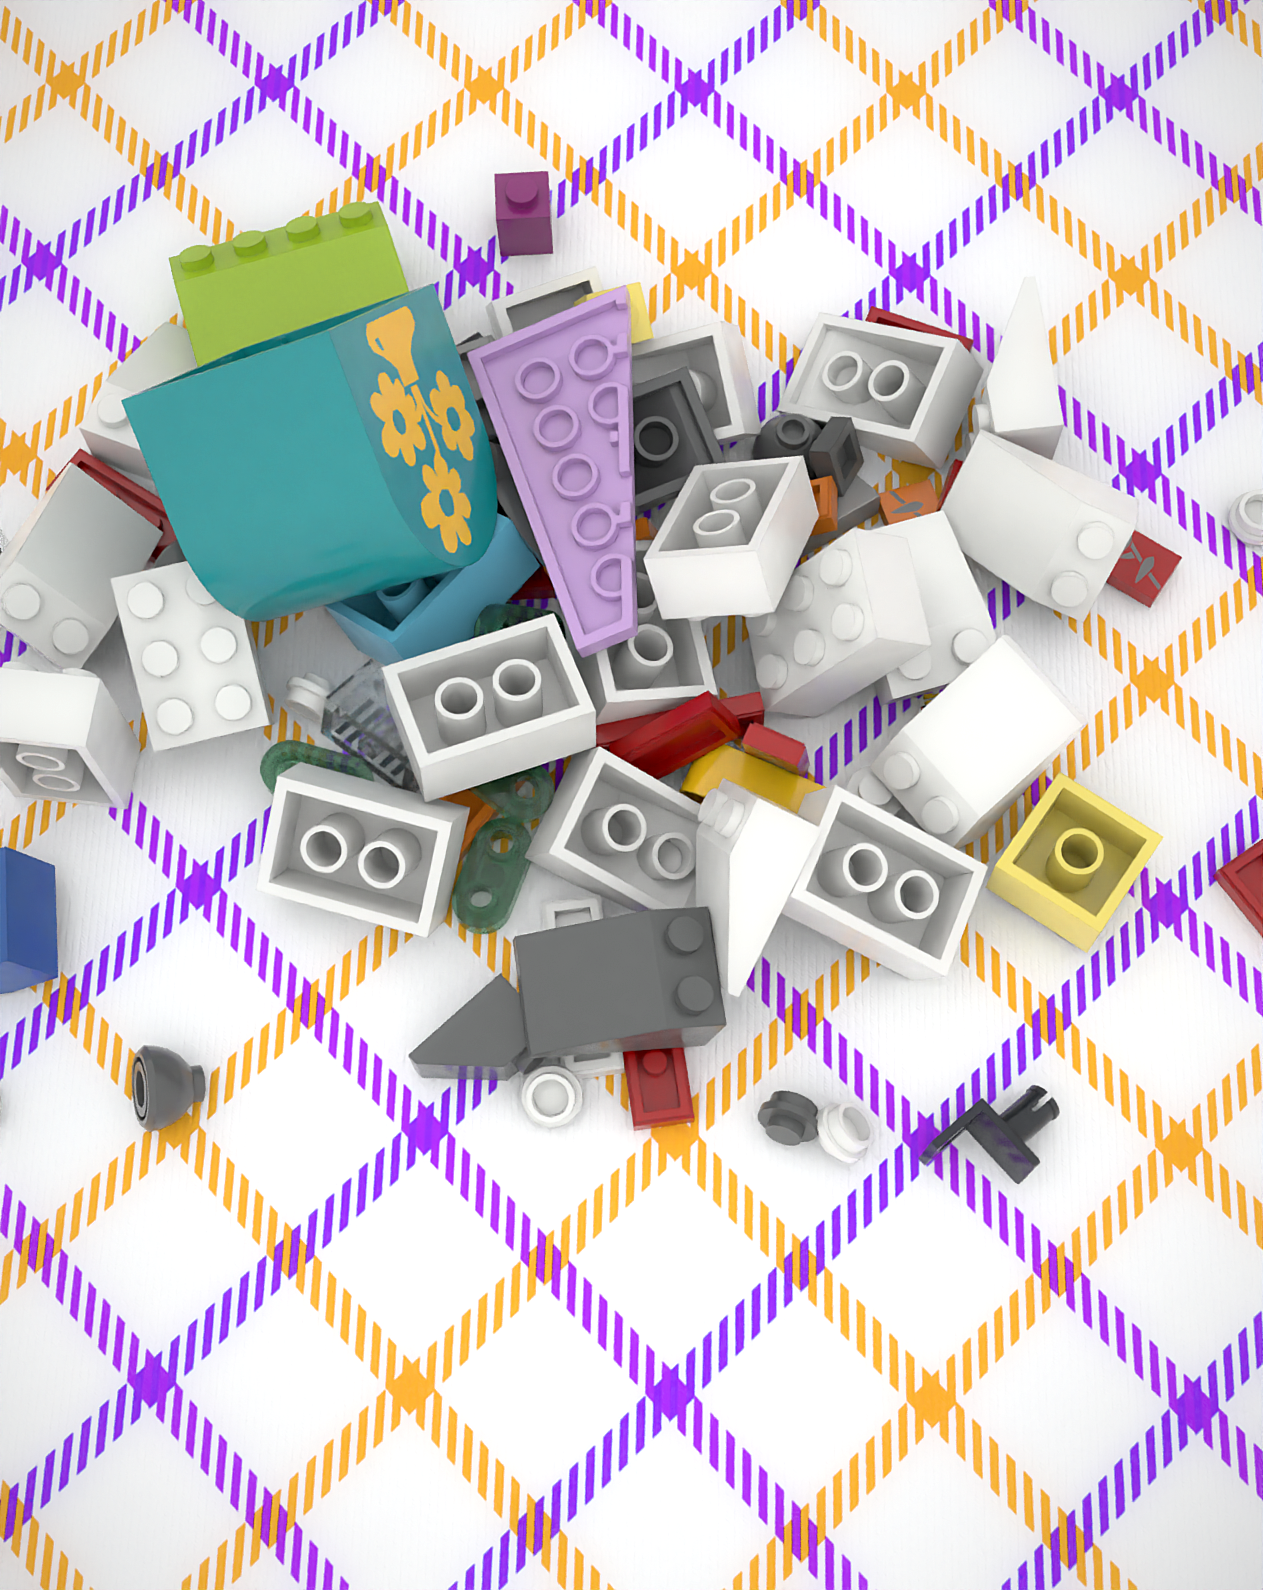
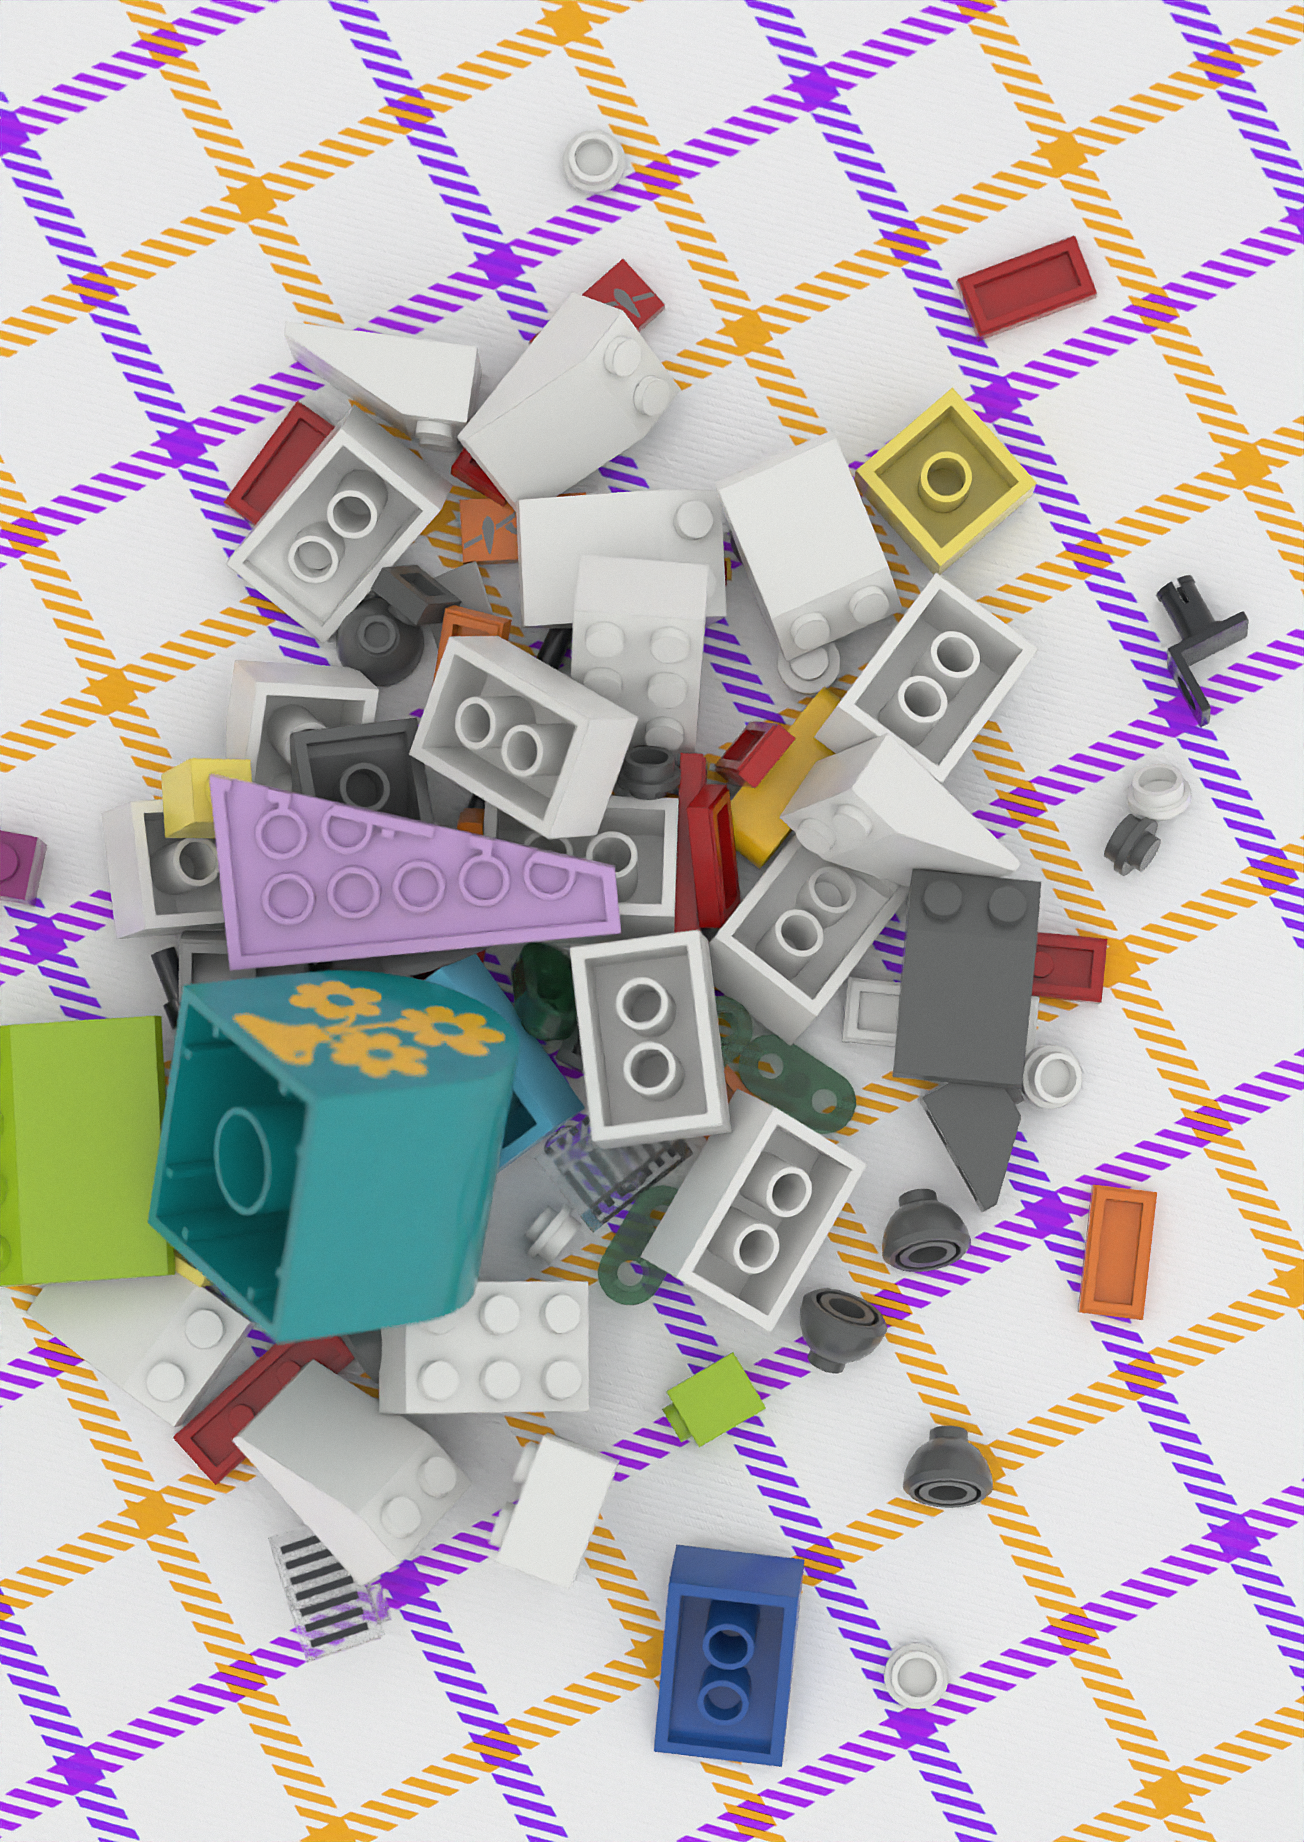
camera: 75 degrees left, 15 degrees up
none -> dark grey plate [616,746,681,800]
none -> lime brick [662,1352,766,1448]
none -> dark grey brick [800,1288,888,1374]
none -> dark grey brick [882,1189,971,1272]
none -> orange tile [1078,1185,1157,1320]

